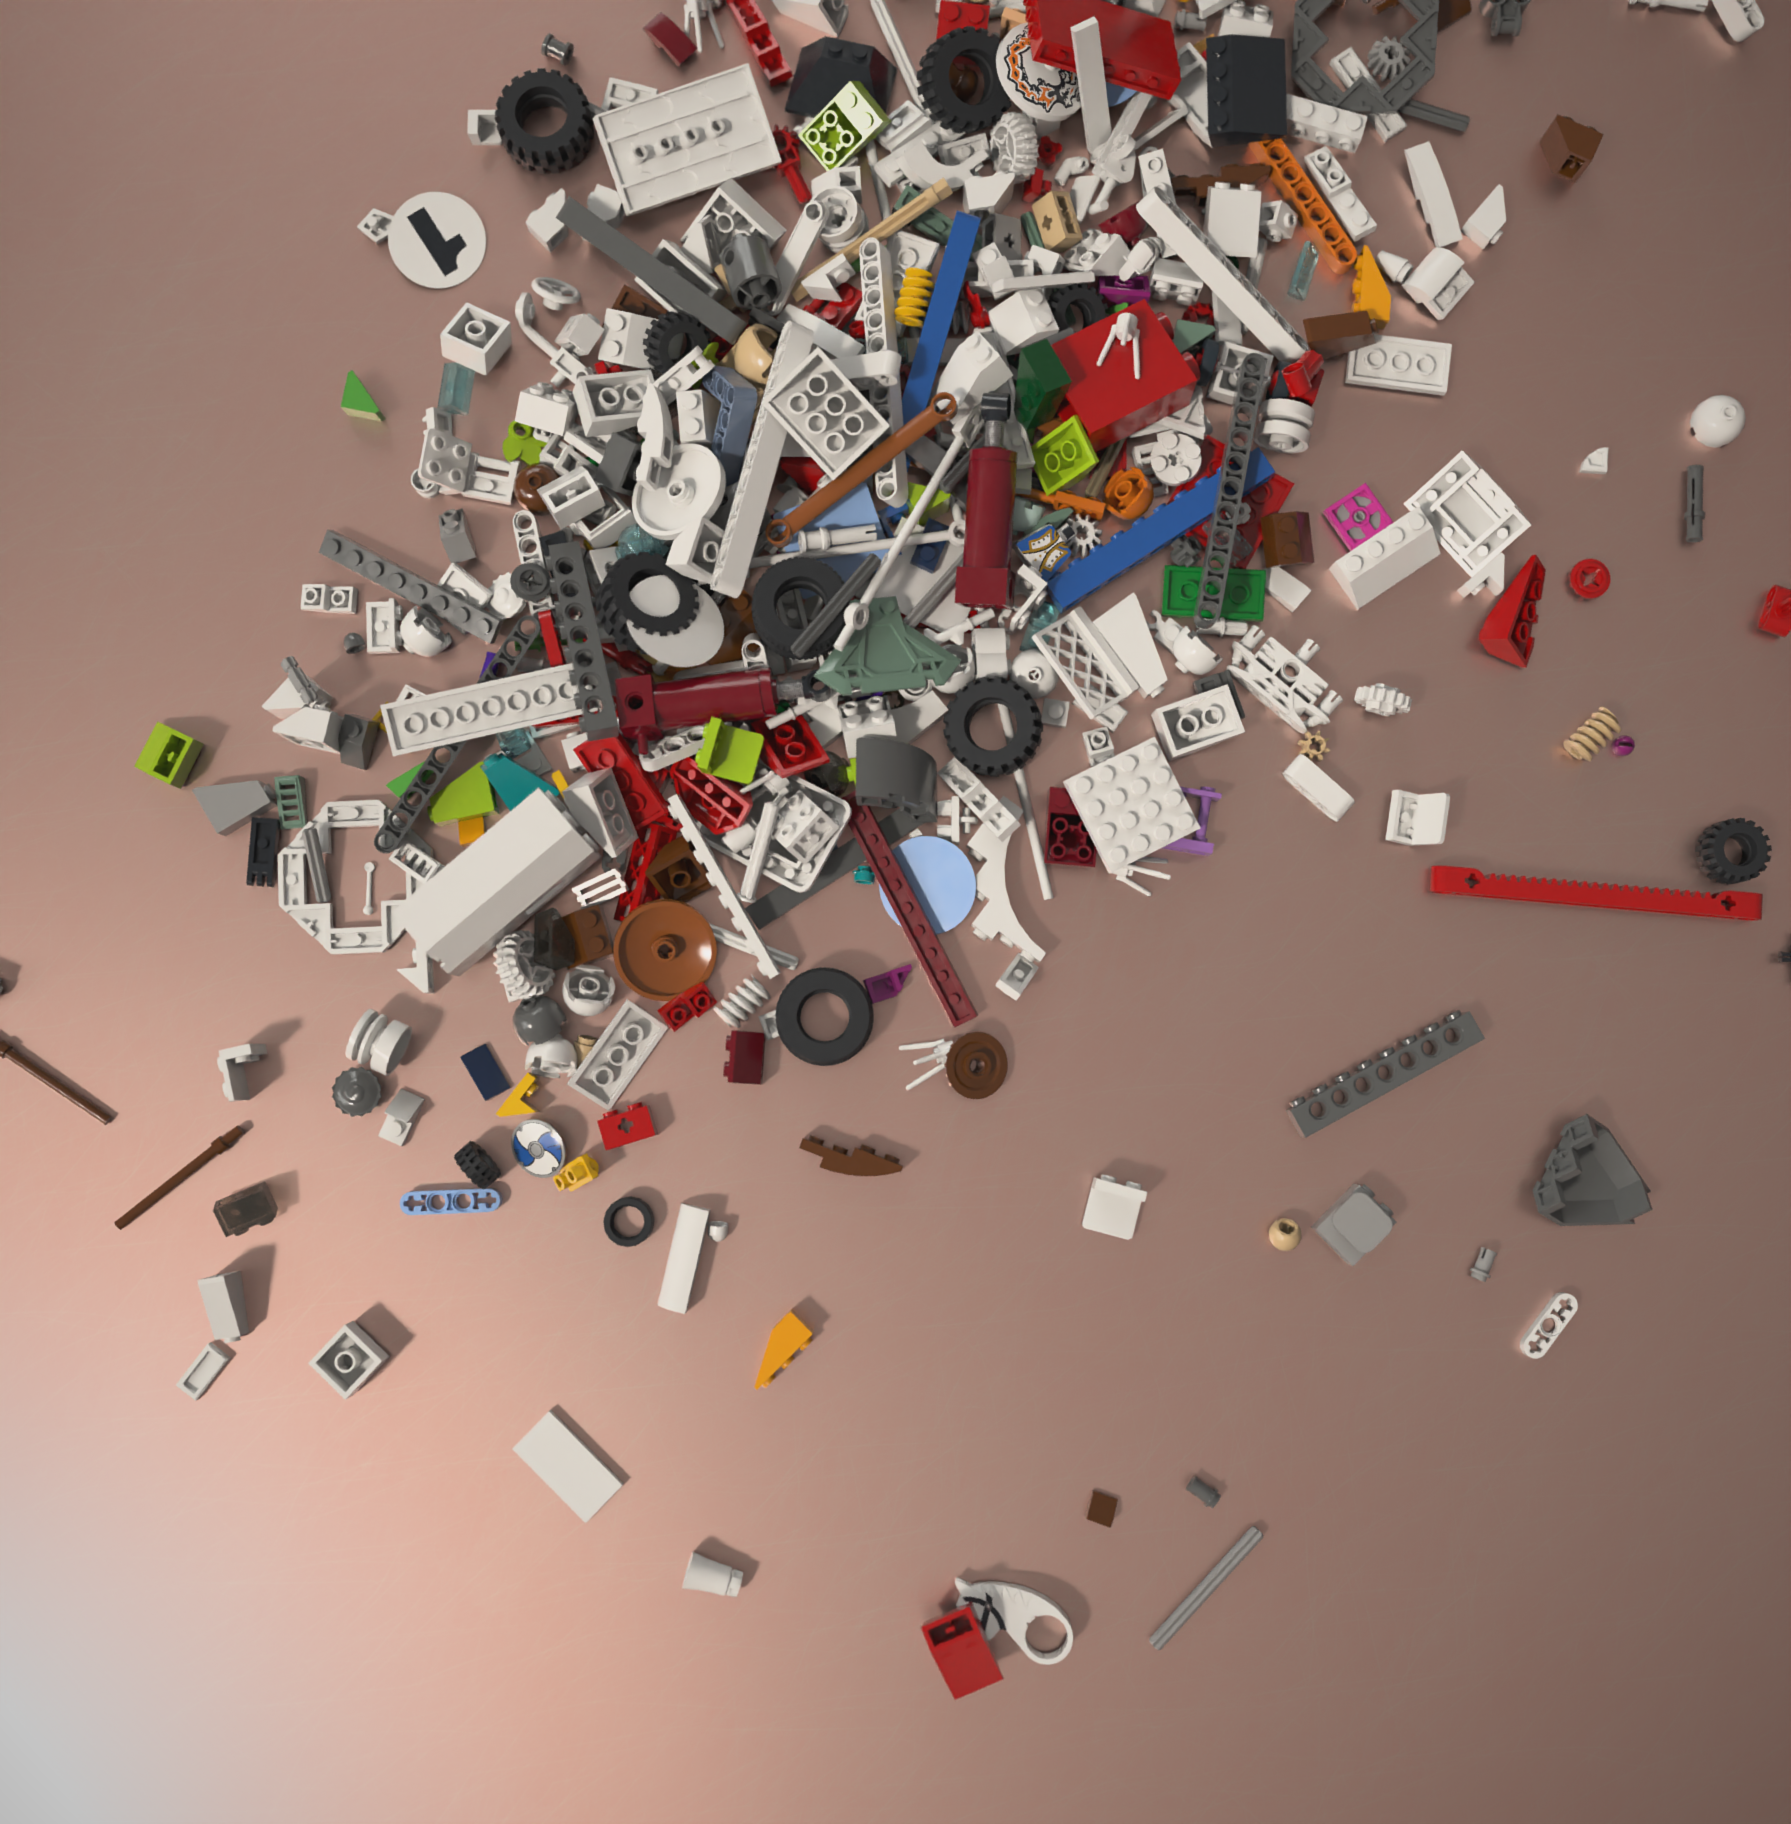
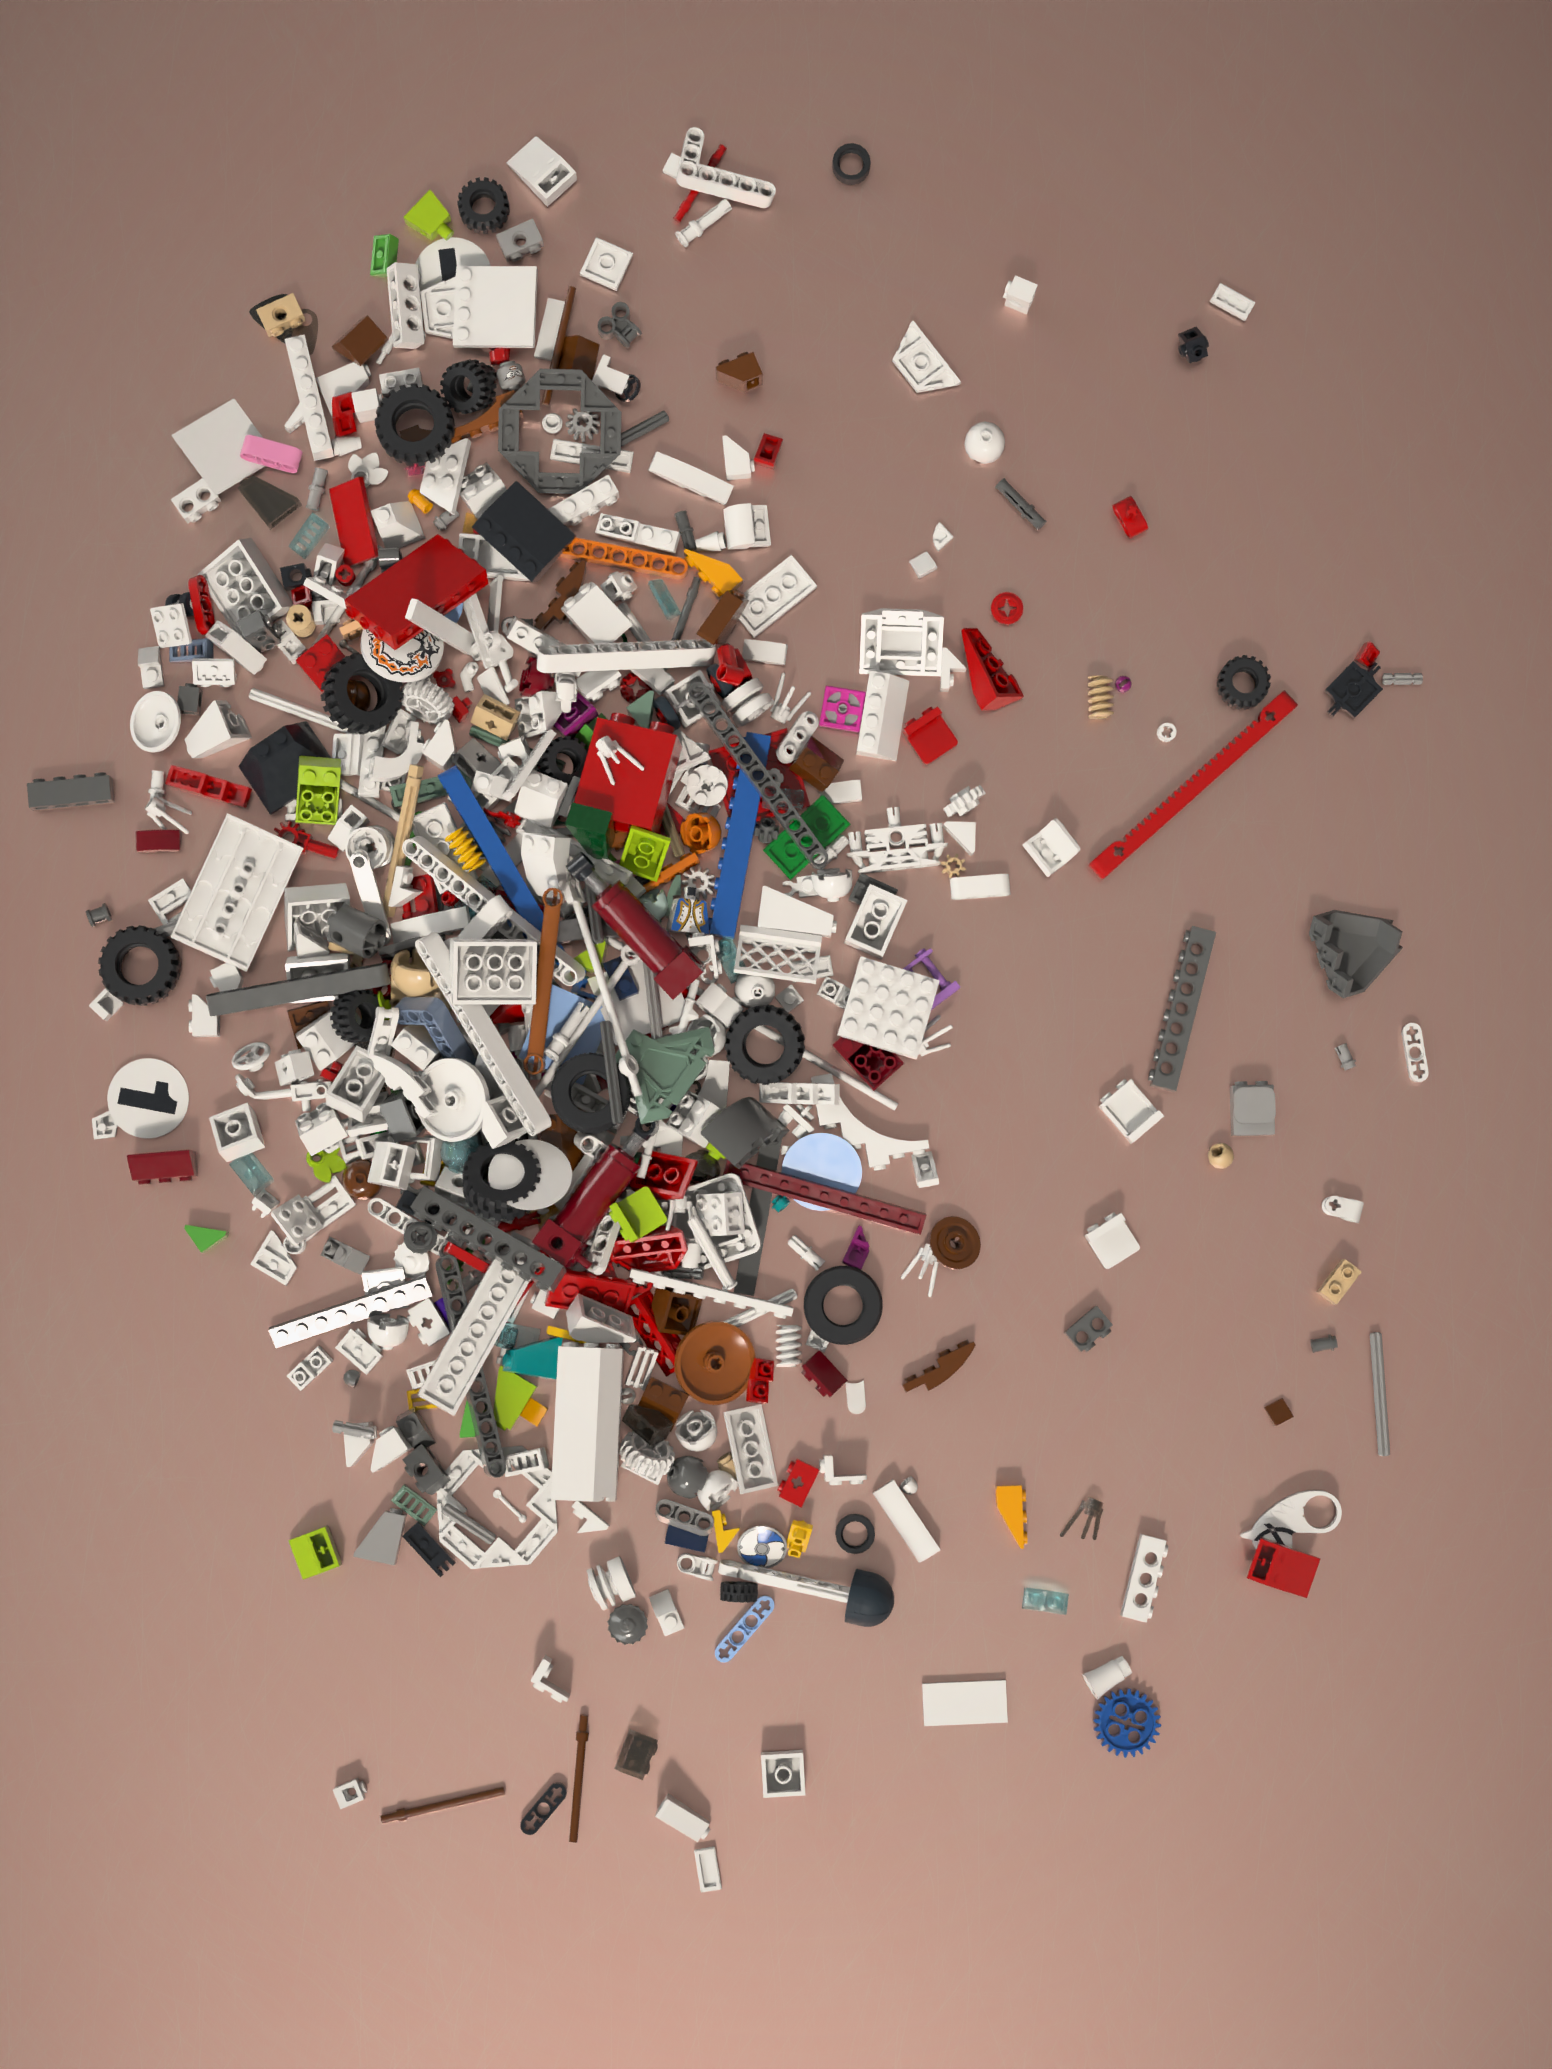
camera: 50 degrees left, 0 degrees up
none -> dark red slope [127,1150,198,1185]
none -> white wing [250,1230,297,1286]
none -> dark grey brick [402,1444,451,1495]
none -> white brick [407,1298,451,1346]
none -> black beam [520,1782,567,1835]
none -> white plate [542,413,563,434]
none -> white piece [592,354,641,402]
none -> white hinge [622,1388,636,1404]
none -> light grey beam [655,1499,714,1536]
none -> dark grey axle [663,1266,704,1280]
none -> dark grey piece [671,577,702,640]
none -> dark grey axle [674,511,697,551]
none -> white piece [677,1553,718,1581]
none -> piece [718,1560,894,1627]
none -> white slope [742,639,788,665]
none -> red slope [754,433,783,470]
none -> white plant [770,673,811,724]
none -> white plate [776,711,819,764]
none -> white axle [788,1235,825,1271]
none -> white bracket [819,1454,867,1485]
none -> white piece [846,1380,866,1414]
none -> white wing [892,321,961,393]
none -> red bracket [903,706,958,765]
none -> white slope [909,551,937,579]
none -> white slope [943,821,976,856]
none -> clear light blue slope [1022,1588,1069,1615]
none -> clear smoke plant [1060,1497,1104,1540]
none -> dark grey brick [1064,1306,1113,1352]
none -> blue gear [1093,1688,1161,1758]
none -> white panel [1099,1079,1164,1144]
none -> white brick [1120,1534,1169,1623]
none -> white bush [1157,723,1177,742]
none -> tan brick [1317,1259,1362,1305]
none -> white piece [1321,1196,1364,1223]

